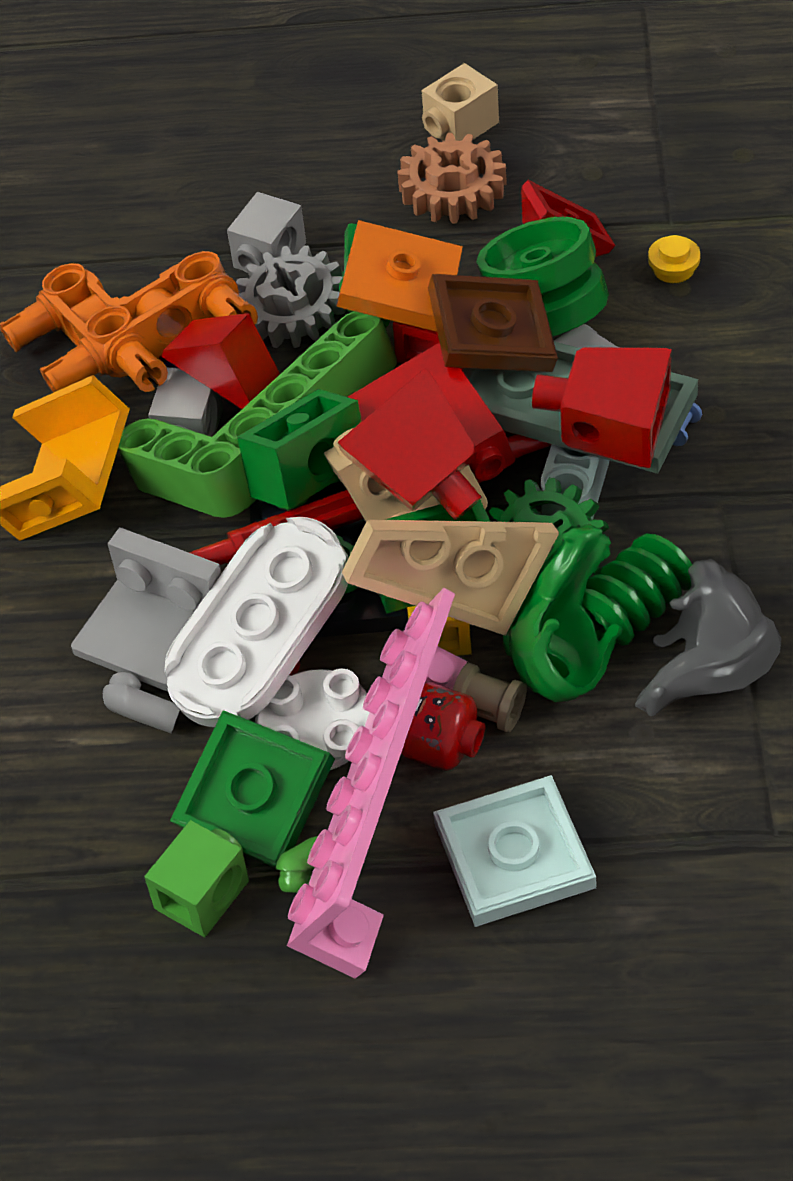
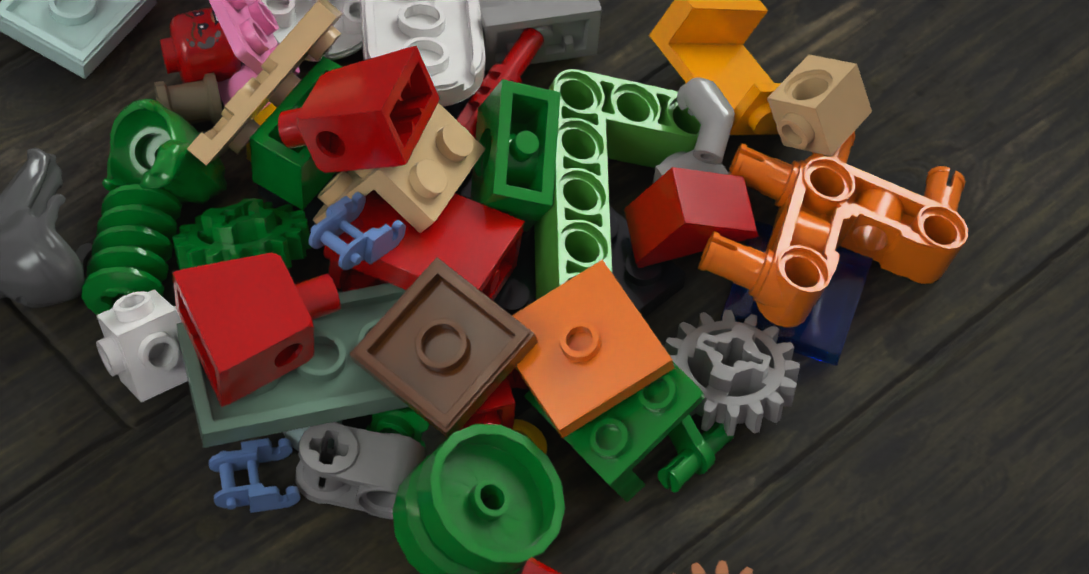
camera: 130 degrees right, 5 degrees up
light grey brick [227,192,306,273] -> none
none -> white brick [96,289,188,403]
none -> medium blue piece [309,192,406,270]
none -> light grey arm [677,77,735,164]
none -> tan brick [767,54,872,156]

